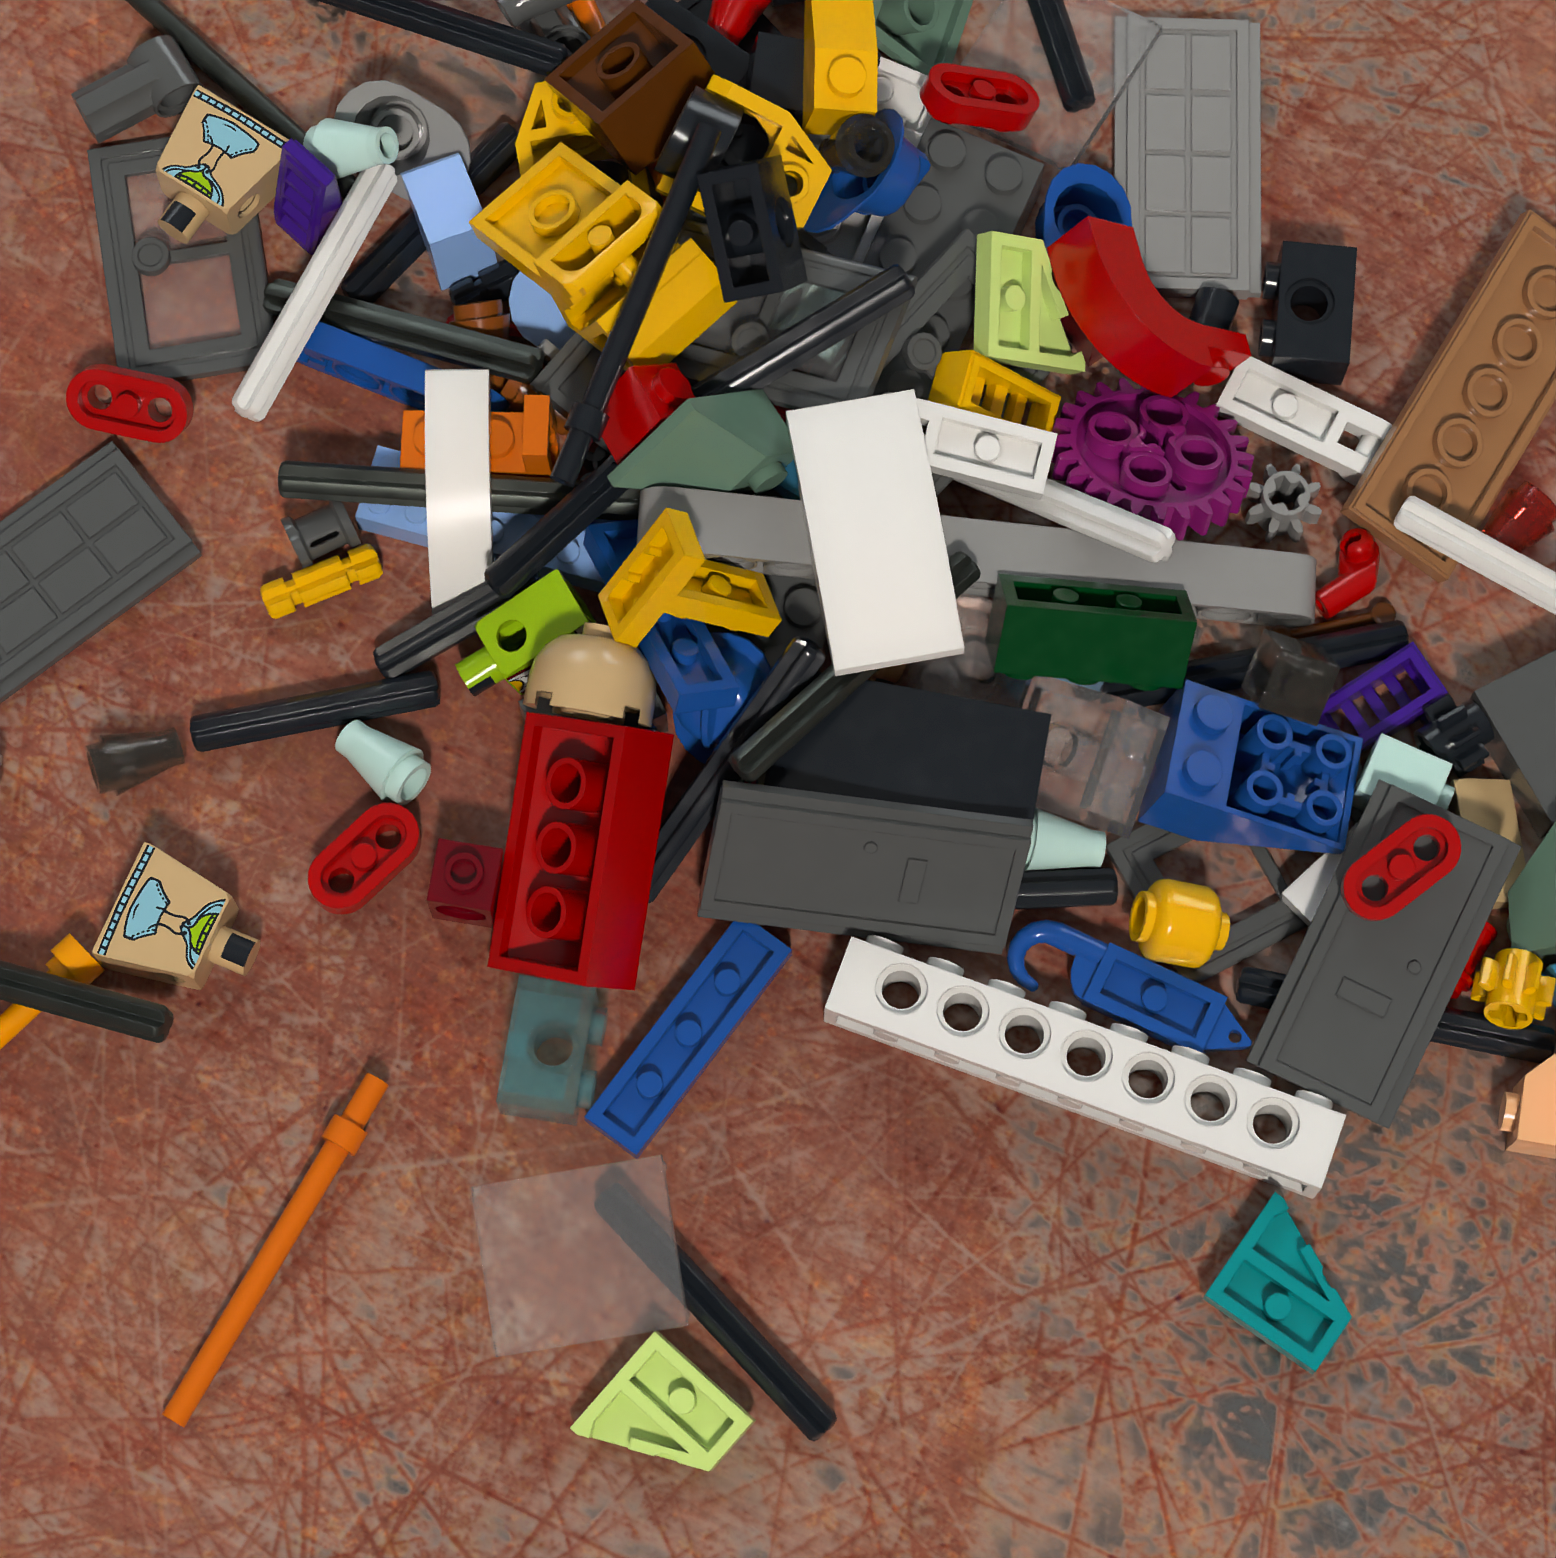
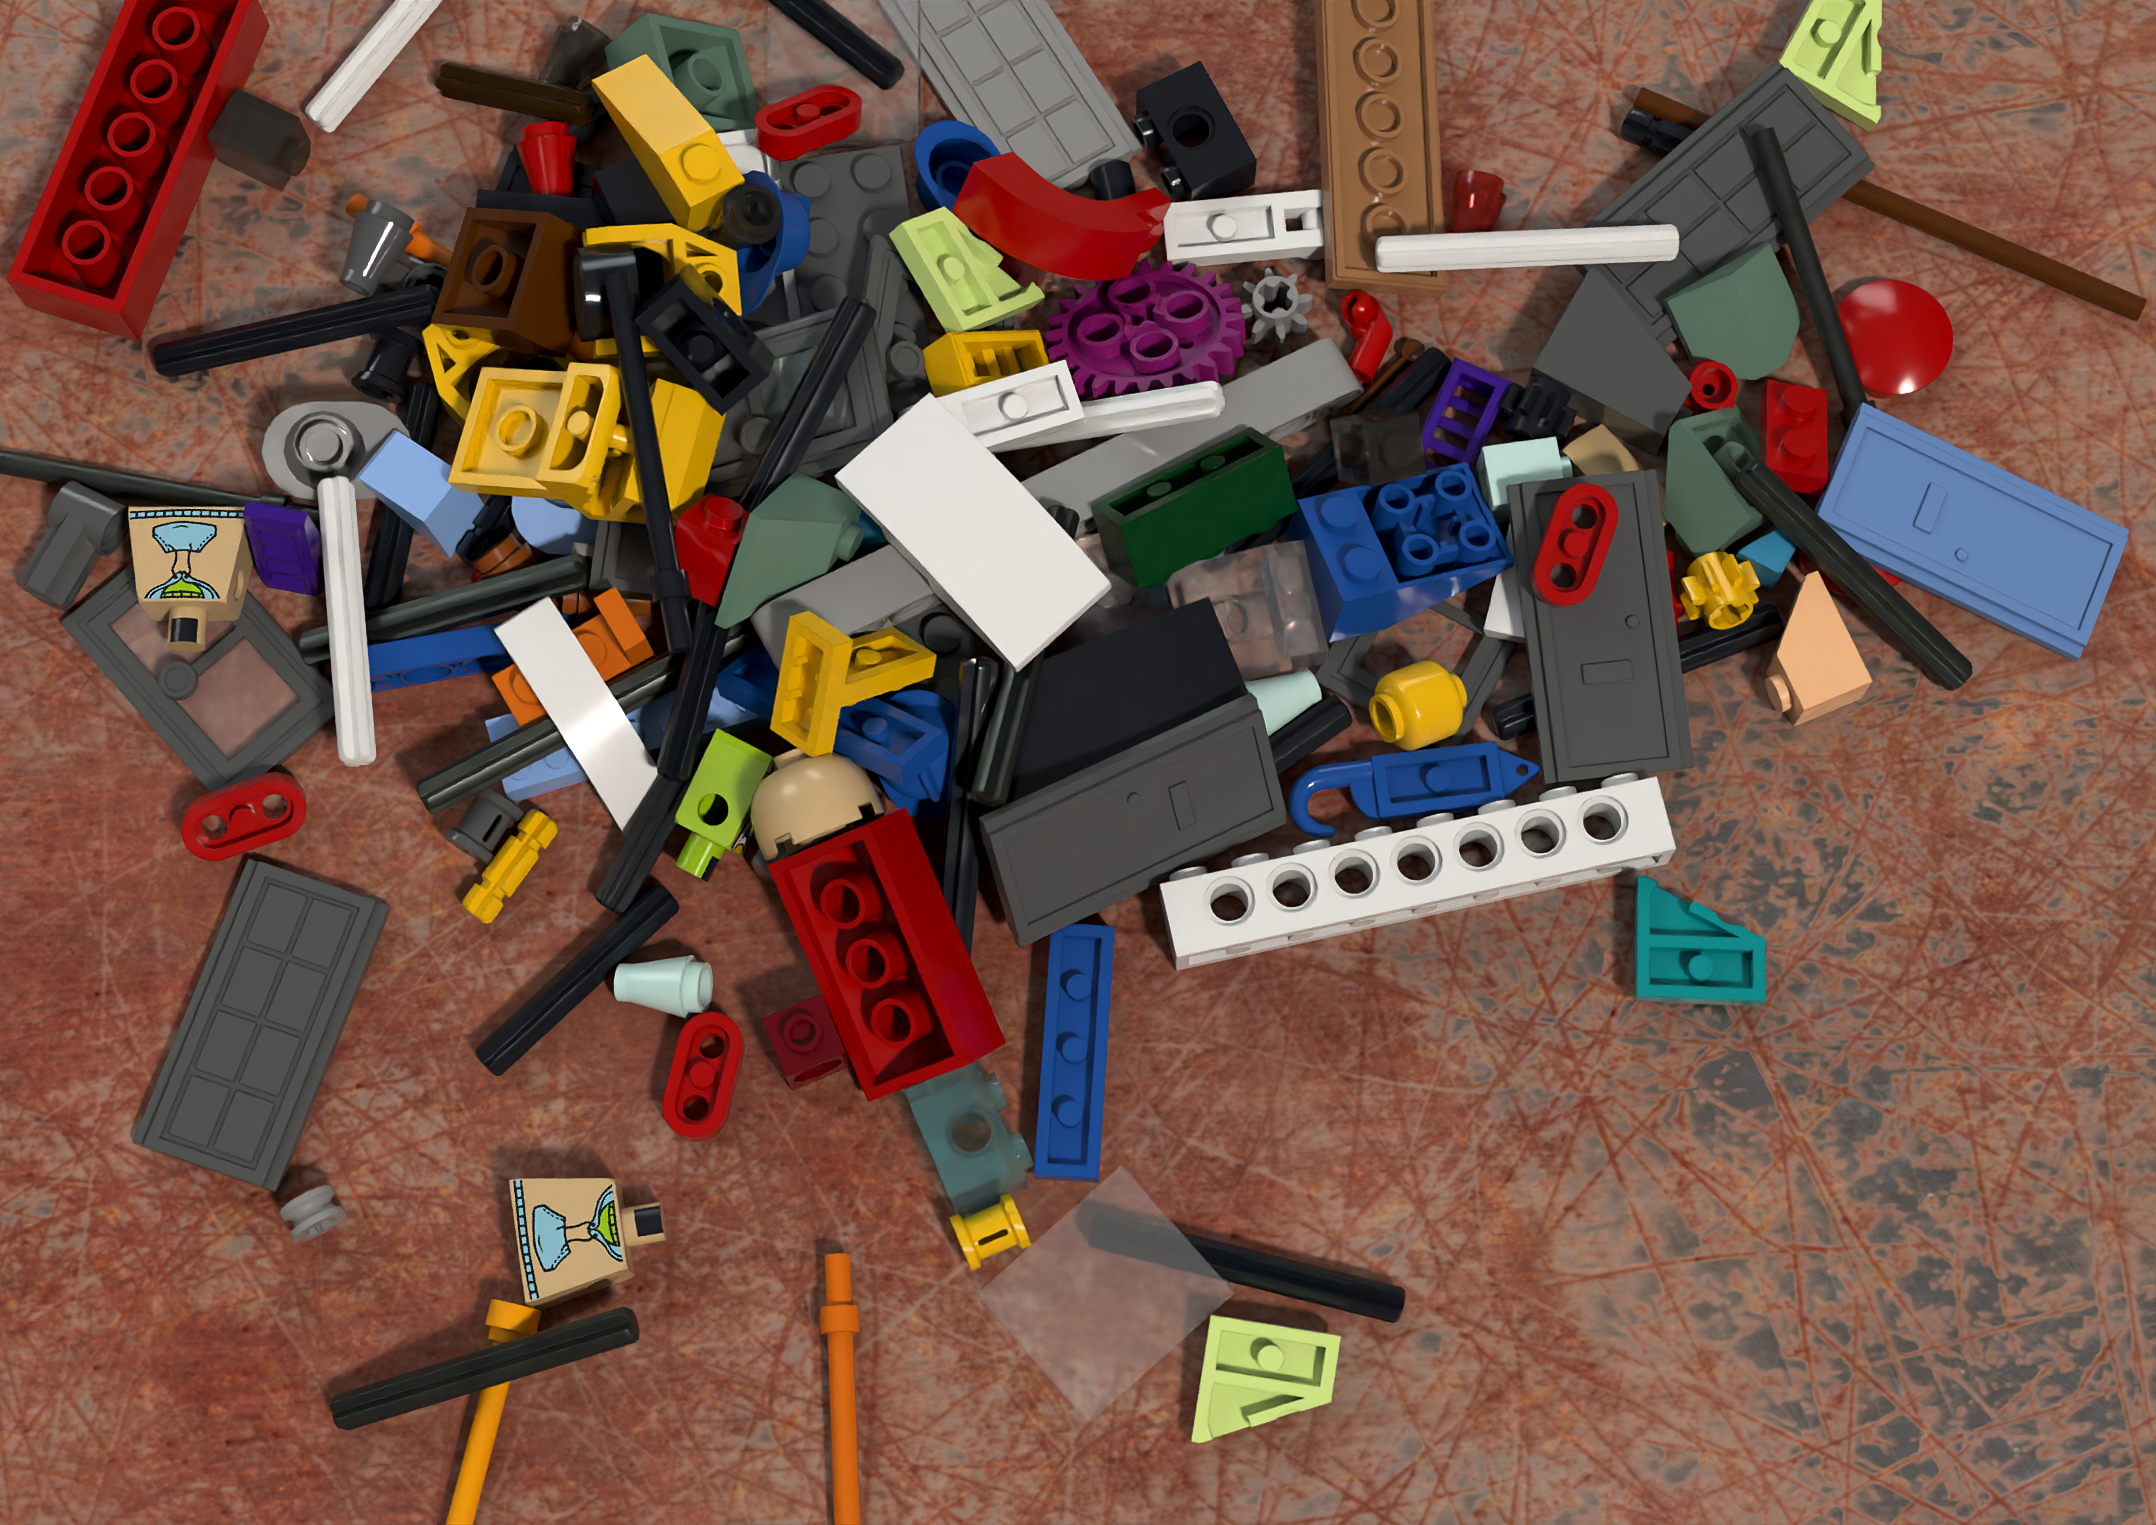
camera: 30 degrees left, 0 degrees up
clear smoke cone [85,727,185,796] -> none
light aqua cone [303,118,399,179] -> none
none -> black bush [351,328,425,404]
none -> yellow bush [949,1192,1031,1271]

